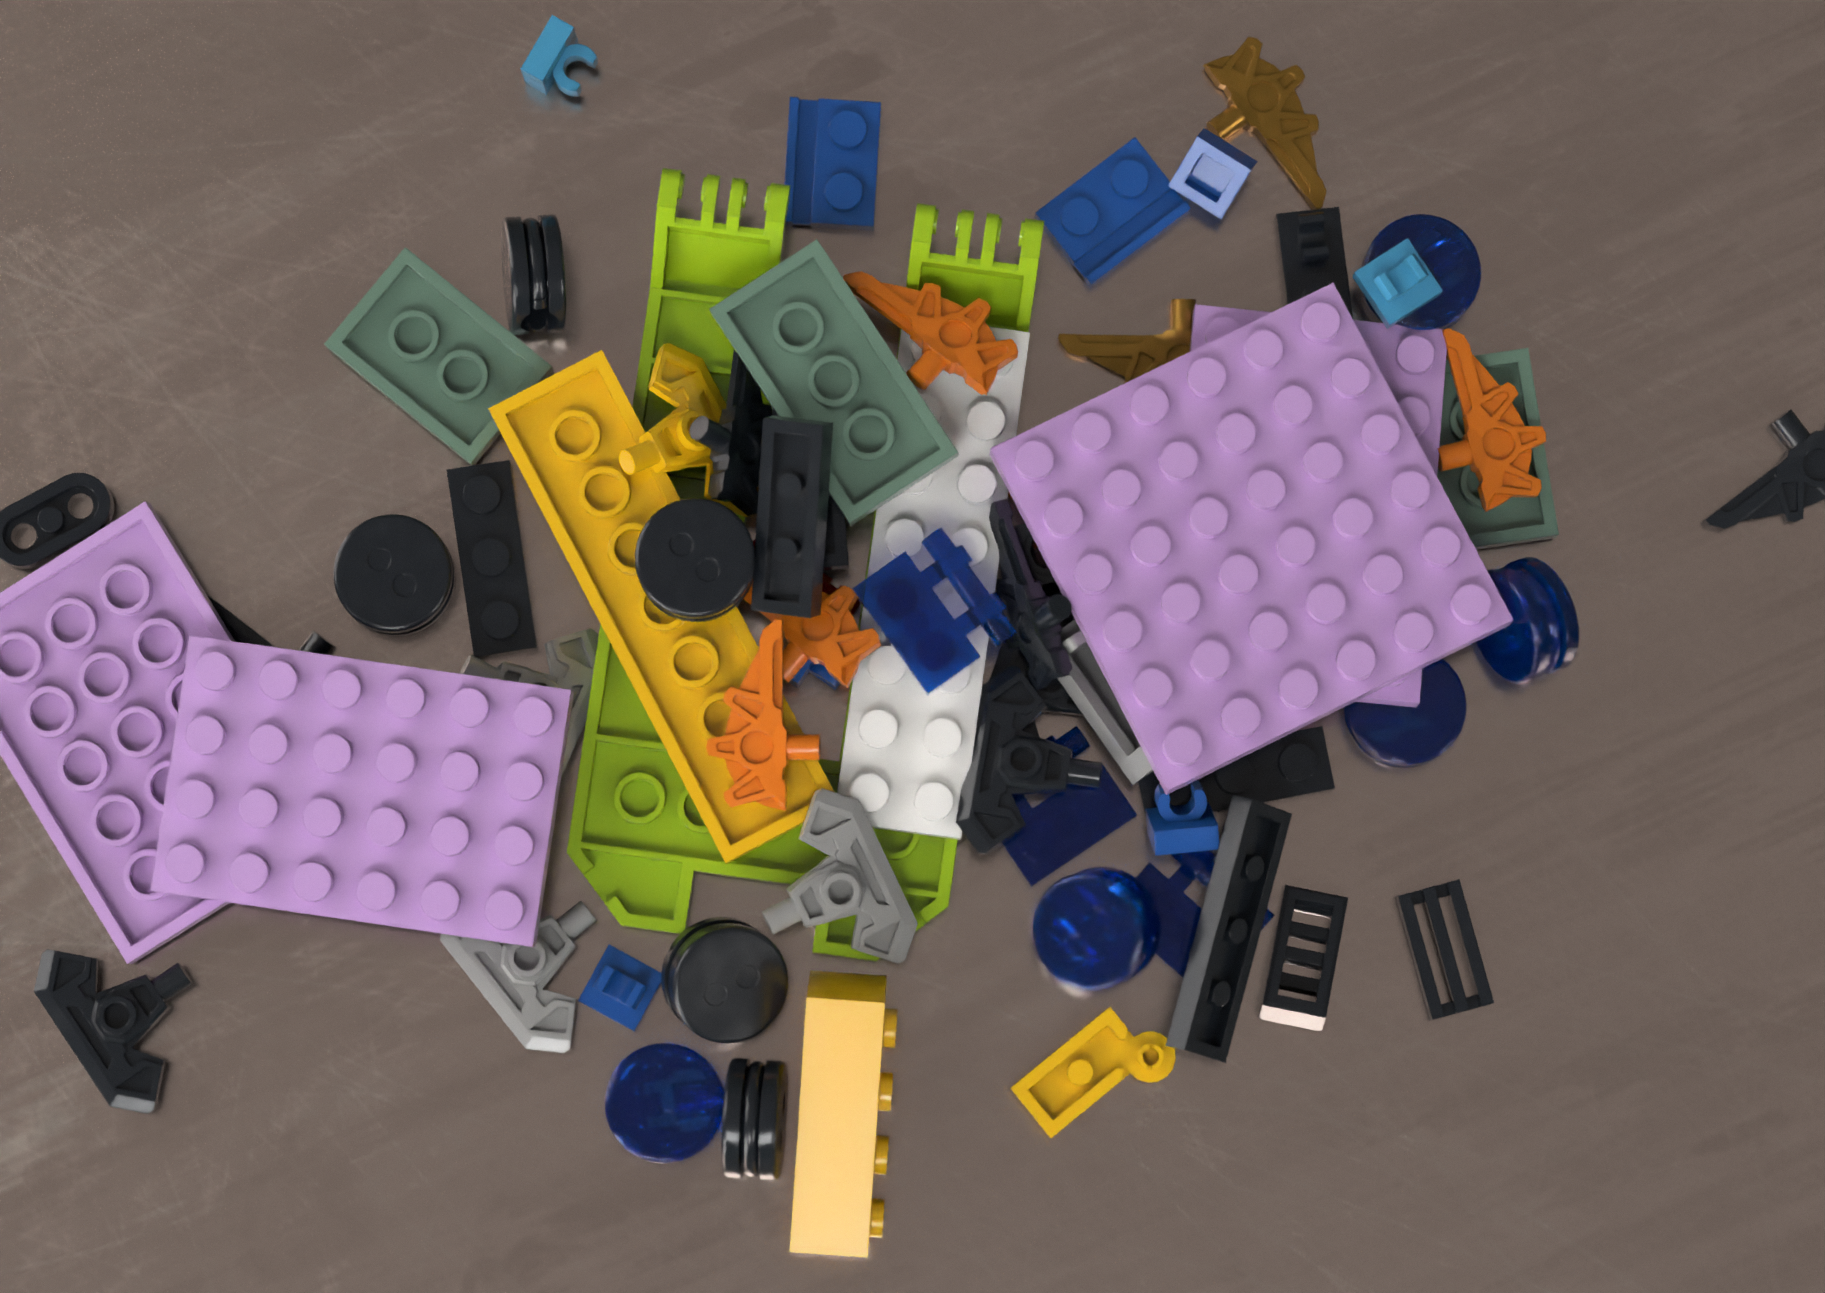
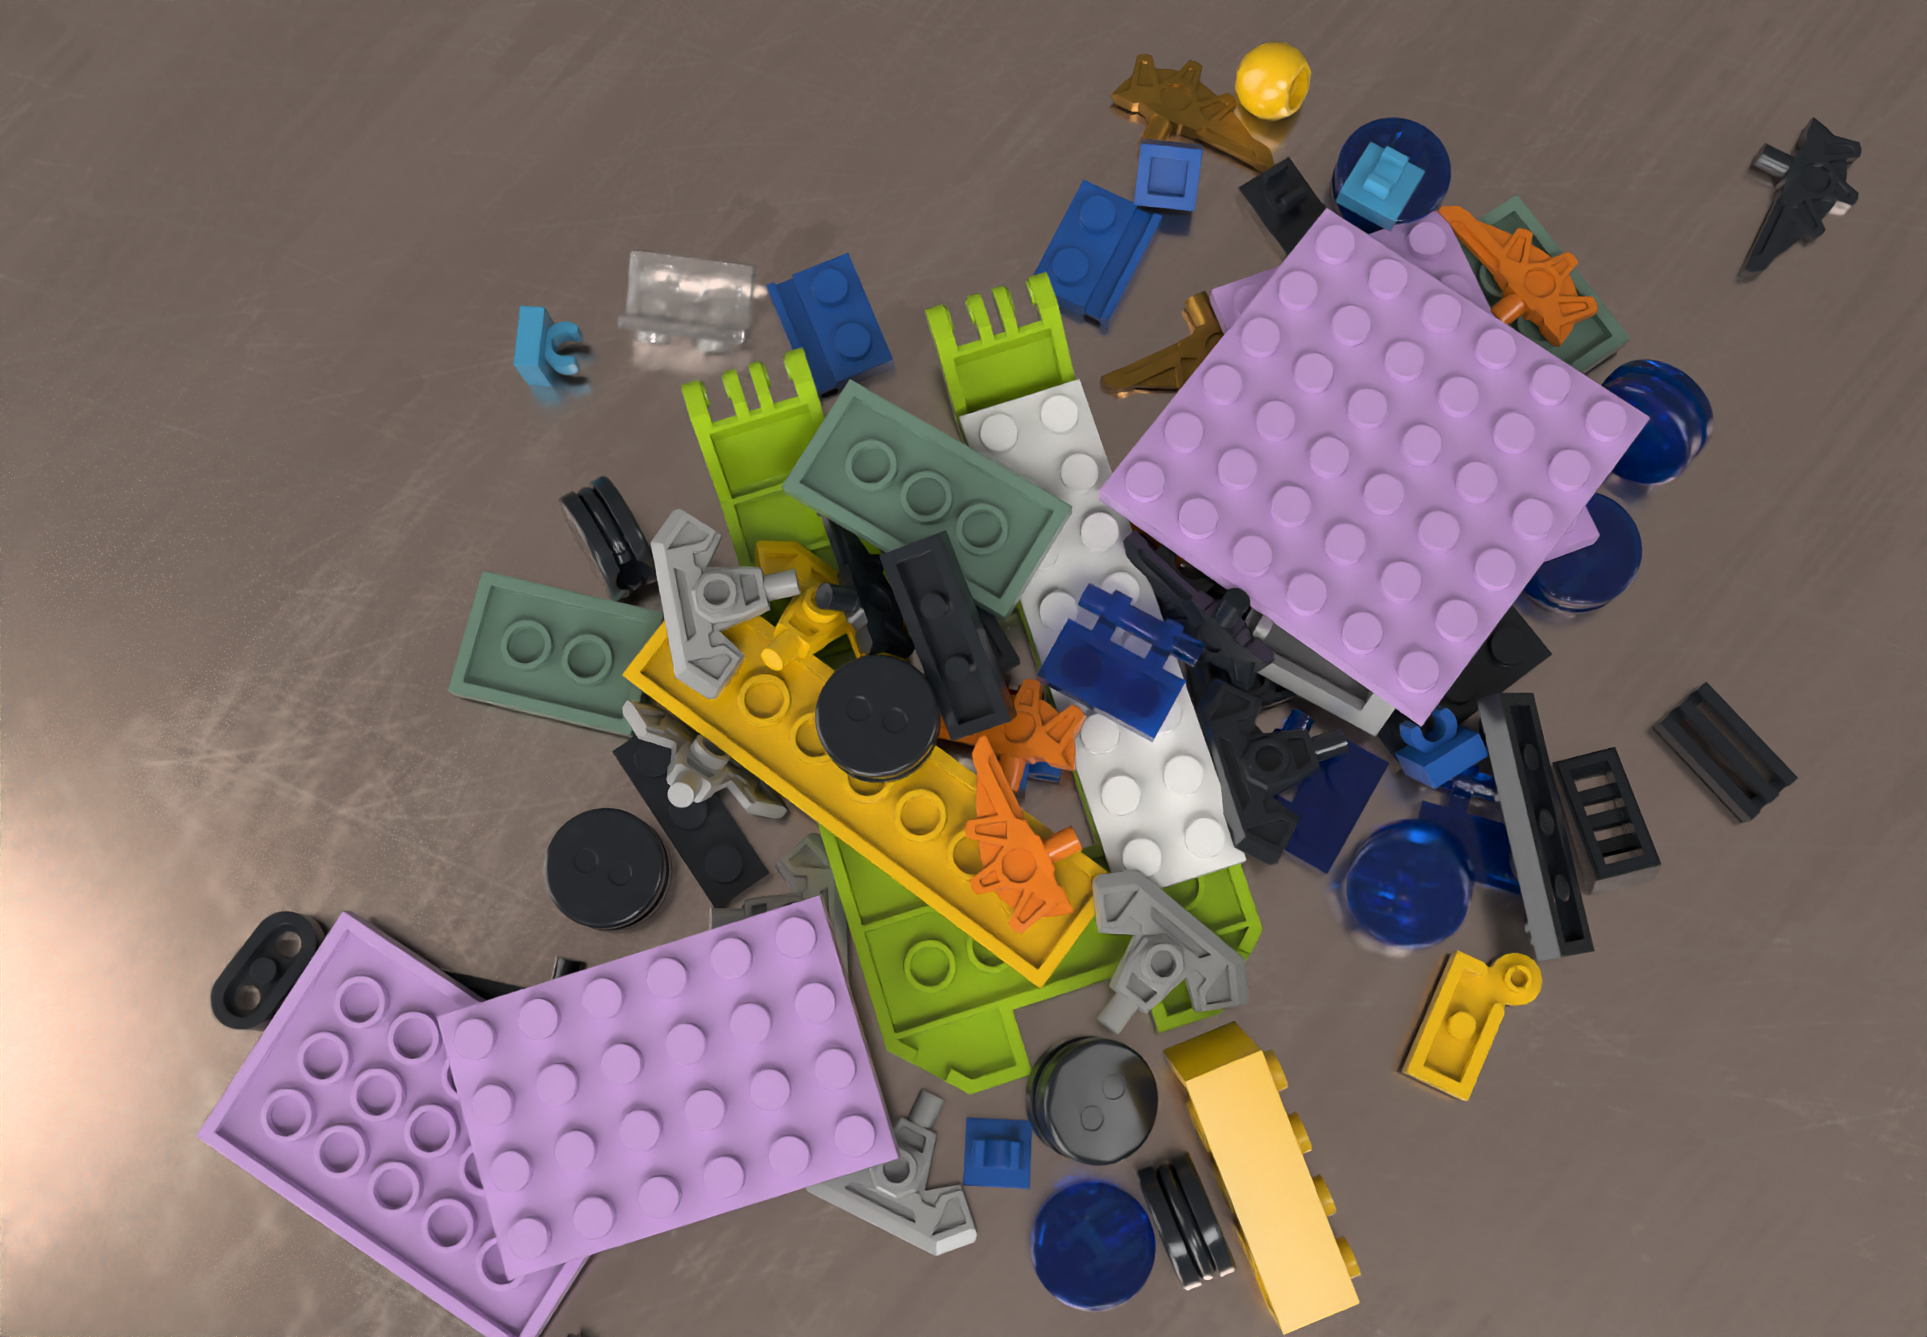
camera: 15 degrees left, 5 degrees down
orange piece [843,271,1018,396] -> none
none -> clear bracket [617,249,757,353]
none -> light grey piece [622,699,788,819]
none -> light grey piece [651,509,801,699]
none -> yellow piece [1235,41,1311,121]

